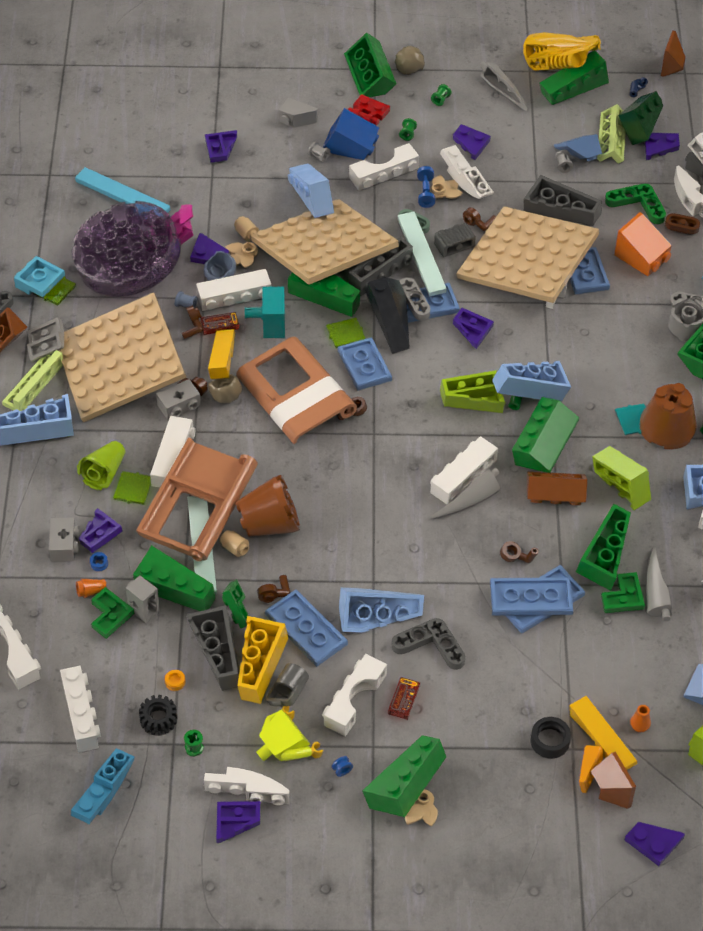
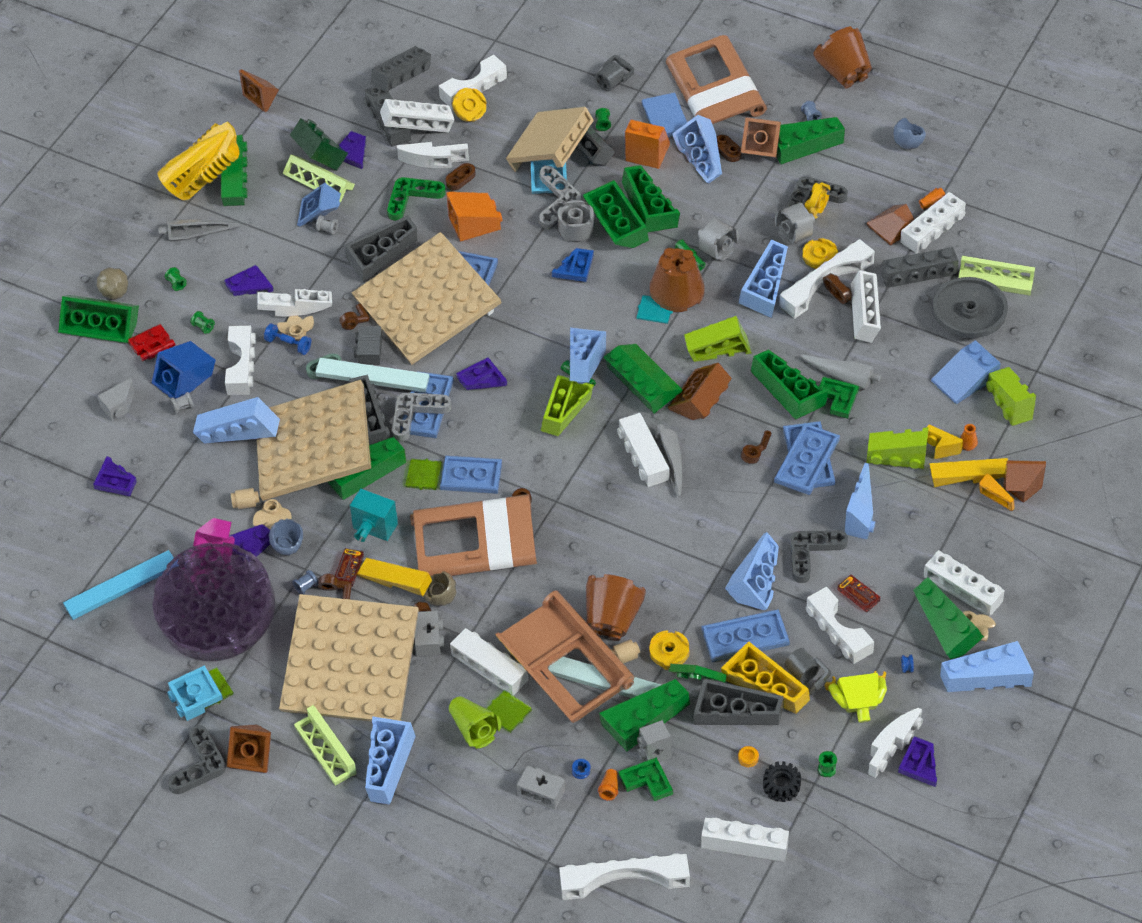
camera: 60 degrees left, 0 degrees up
light grey slope [27,317,64,362] -> none
dark azure slope [71,748,135,824] -> none
dark purple wing [79,508,123,553] -> none
white brick [196,269,272,311] -> none
reddish brown plate [257,575,290,603] -> none
black wedge [366,277,410,354] -> none
black tyre [530,716,571,759] -> none
dark purple wing [624,822,685,866] -> none
dark blue arm [629,77,648,97] -> none
none -> blue wing [552,248,594,282]
none -> yellow plate [649,630,689,670]
none -> light blue wedge [845,463,876,539]
none -> lime wedge [866,427,929,469]
none -> white brick [924,550,1005,617]
none -> yellow slope [927,424,963,459]
none -> light blue wedge [940,641,1034,692]

